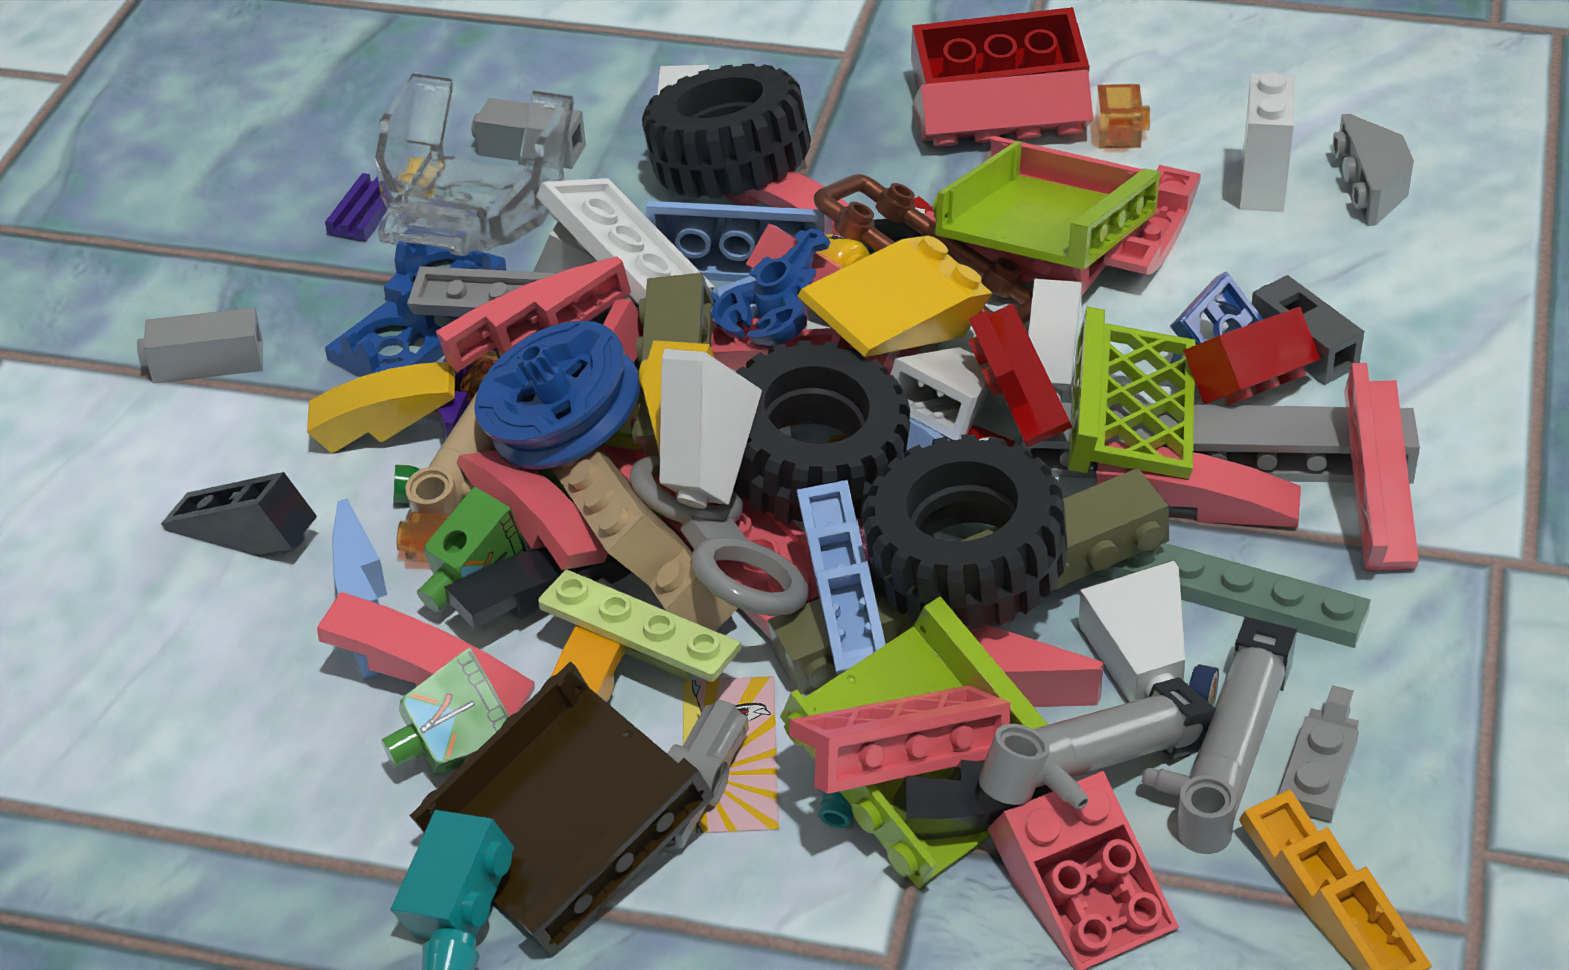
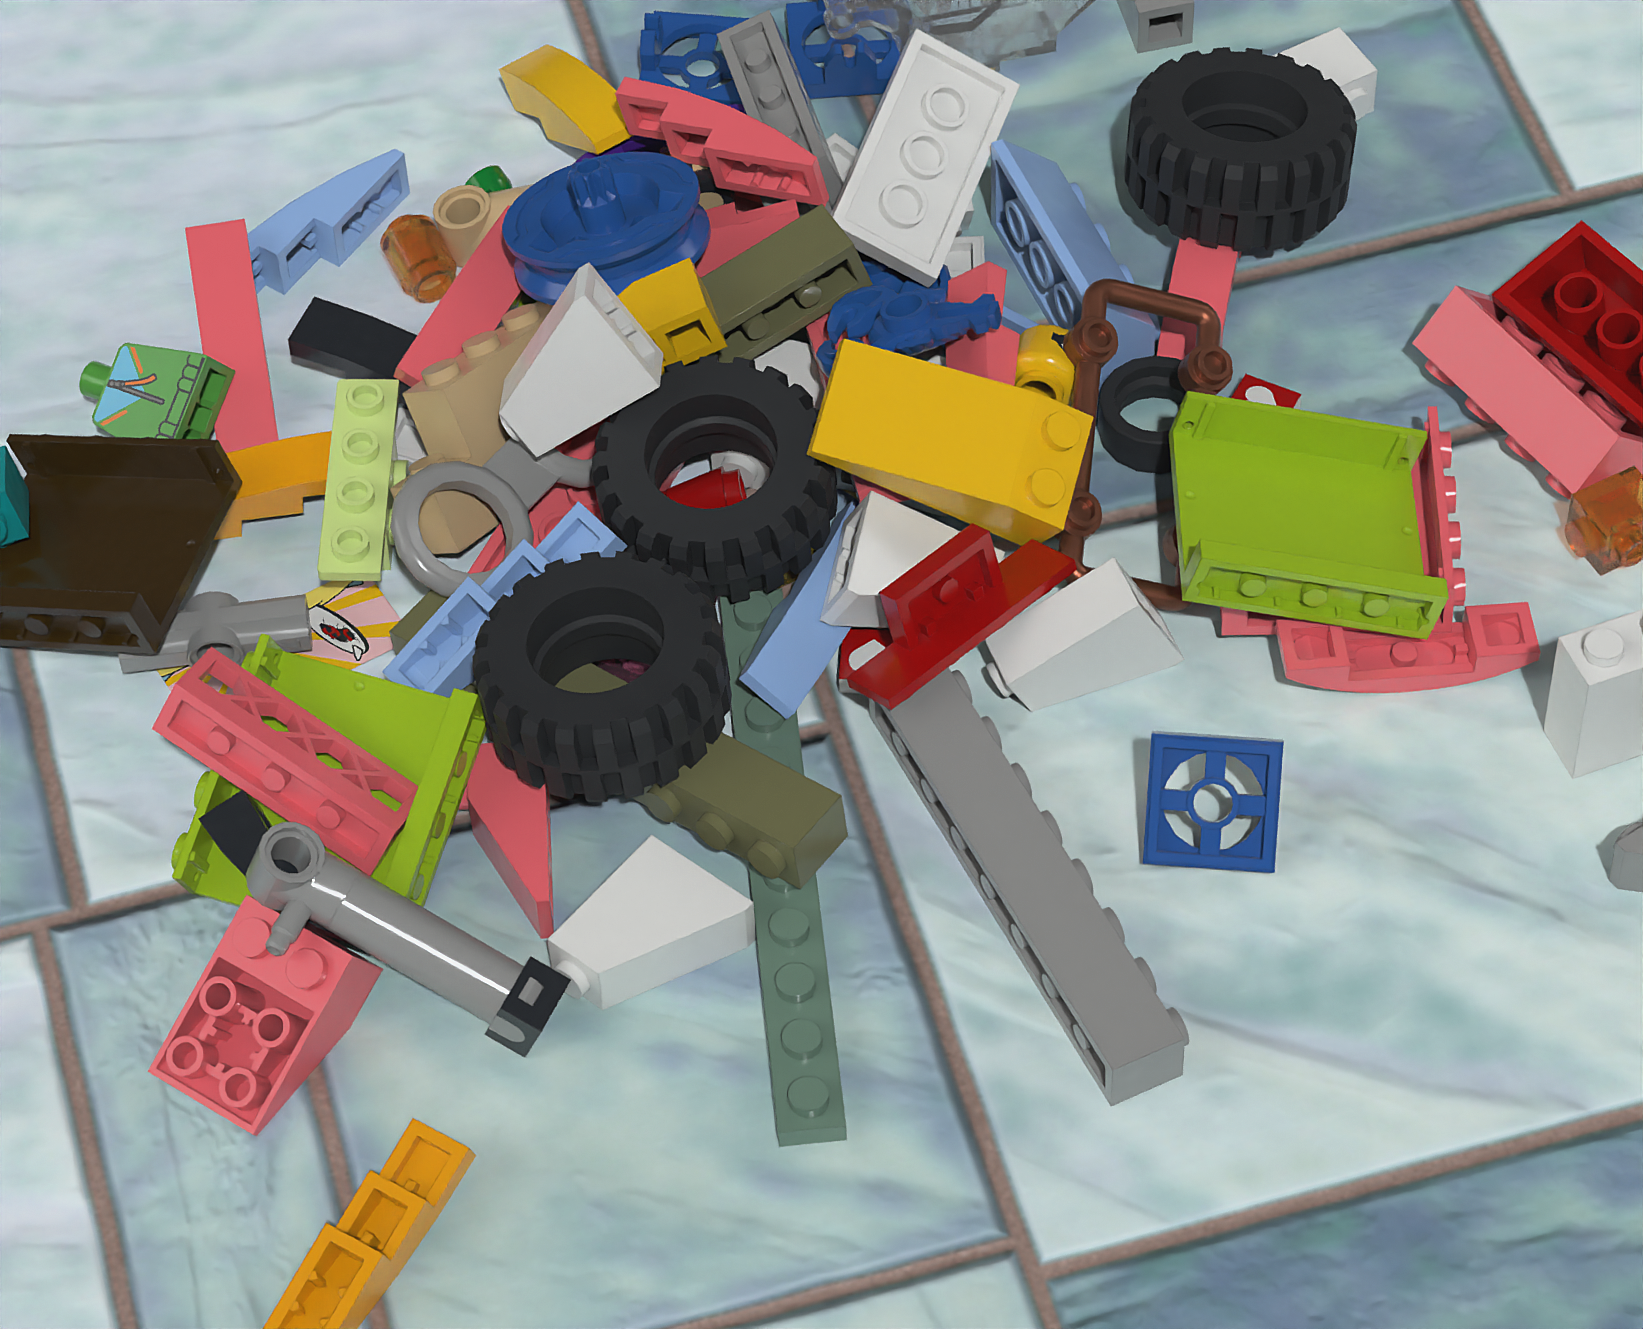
camera: 60 degrees right, 10 degrees up
black slope [161,472,317,555] -> none
bright green torso [417,487,527,612] -> none
lime fence [1068,306,1195,479] -> none
coral slope [1096,441,1301,527] -> none
light grey piece [1142,616,1297,854] -> none
red brick [1183,307,1321,405] -> none
dark blue tile [1189,664,1219,707] -> none
dark grey brick [1252,275,1365,385] -> none
light grey hinge [1278,685,1359,822] -> none
coral fence [1344,363,1419,571] -> none

